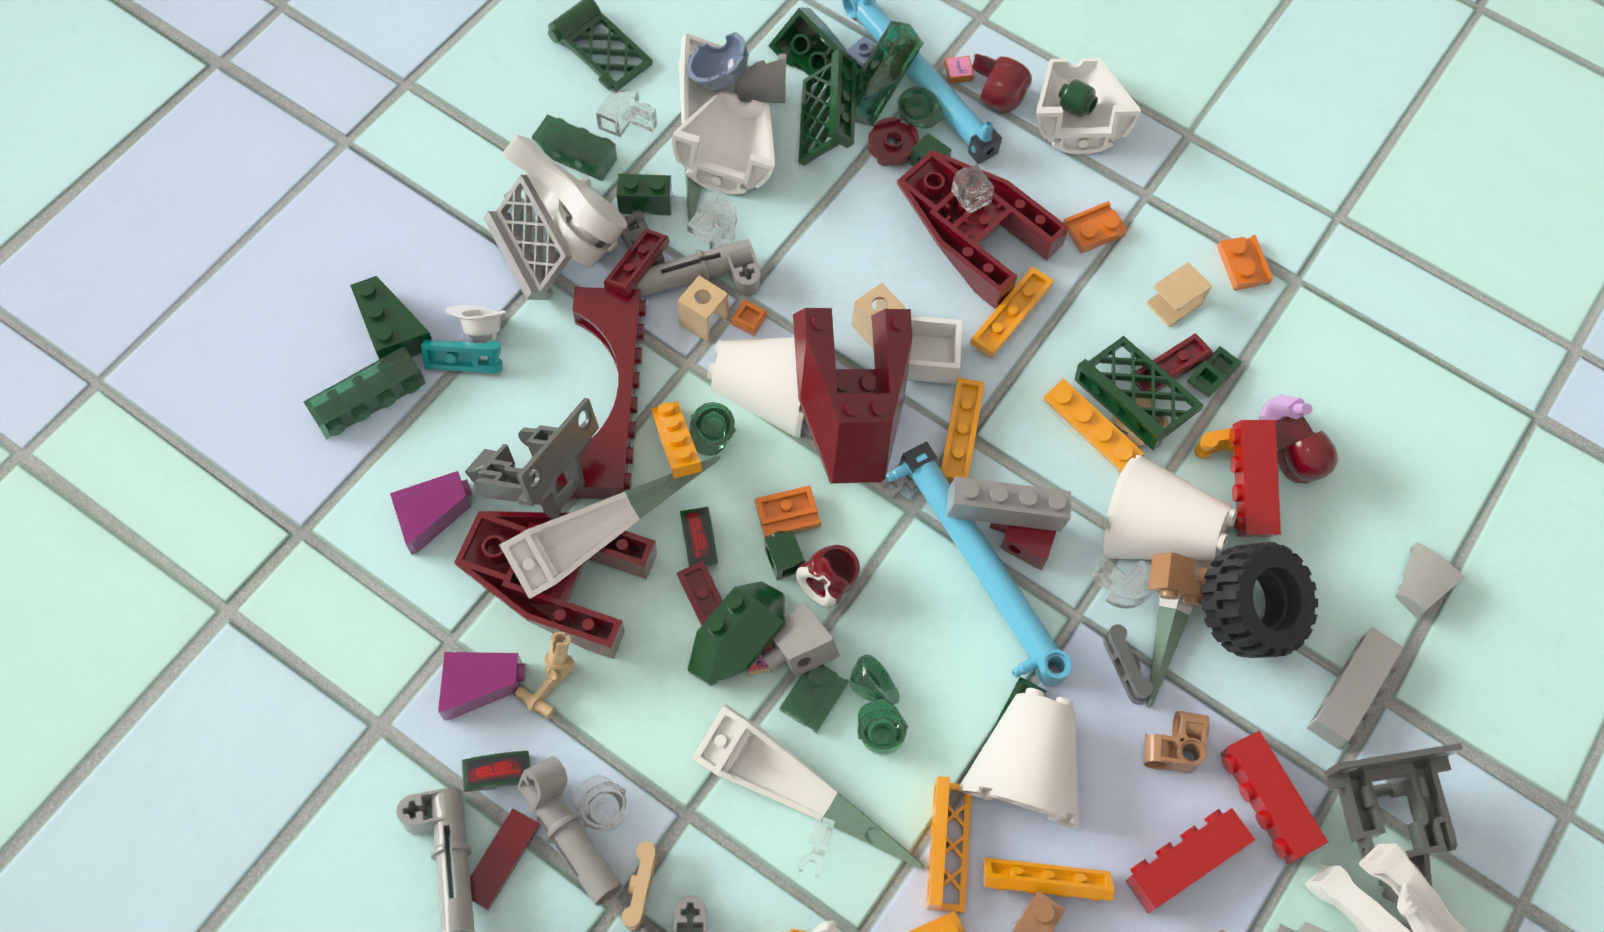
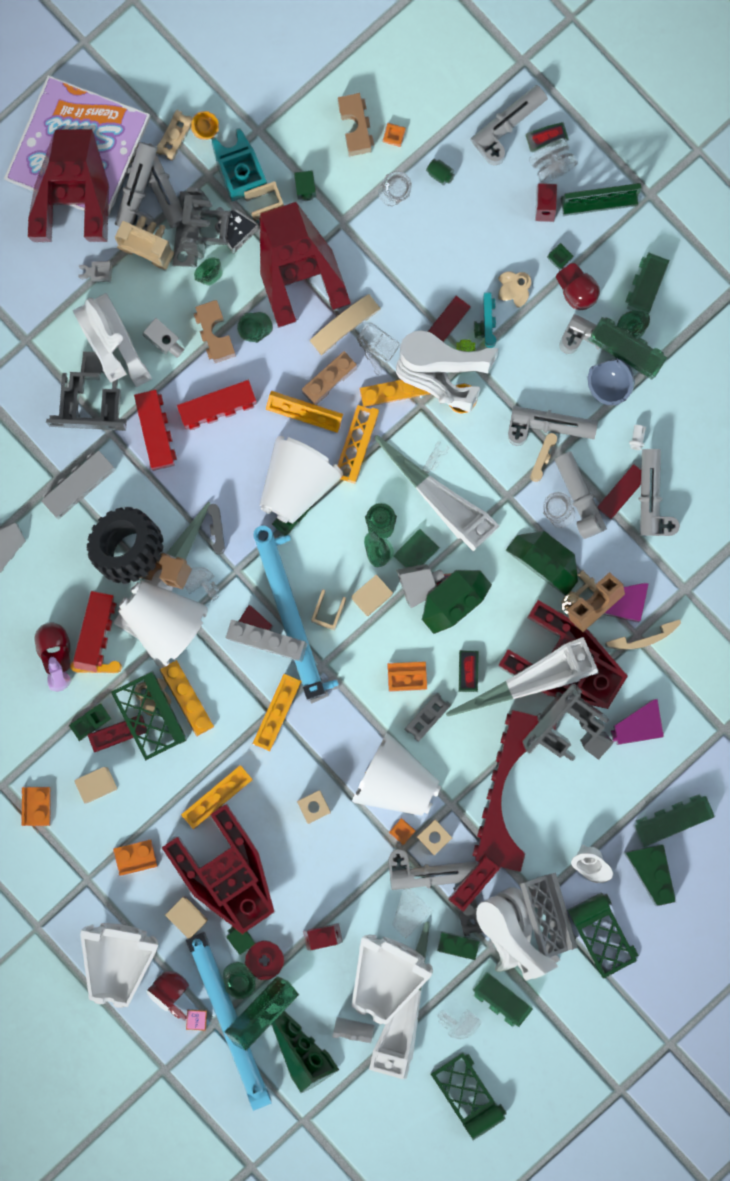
camera: 160 degrees left, 20 degrees up
teal plate [421,339,503,373] -> none
slope [461,751,530,792] -> none
light orange plate [651,401,702,479] -> none
dark red plate [676,560,723,626] -> none
sand blue cylinder [687,32,749,91] -> none
clear green hat [689,402,736,456] -> none
dark green brick [765,530,805,580] -> none
dark red wedge [793,308,913,484] -> none
dark red piece [796,544,860,608] -> none
dark green fence [798,49,857,165] -> none
sand blue bracket [847,36,882,75] -> none
white piece [907,316,962,384] -> none
clear brick [951,164,995,214] -> none
dark green head [1058,79,1098,118] -> none
medium nougat piece [1143,711,1209,773] -> none
none -> tan piece [165,896,208,939]
none -> dark red torso [303,923,343,950]
none -> tan piece [311,589,346,631]
none -> tan piece [352,574,393,616]
none -> dark grey plate [404,692,451,742]
none -> dark green wedge [505,531,578,596]
none -> medium nougat arch [567,572,625,632]
none -> dark green piece [567,892,639,979]
none -> tan slope [605,619,681,650]

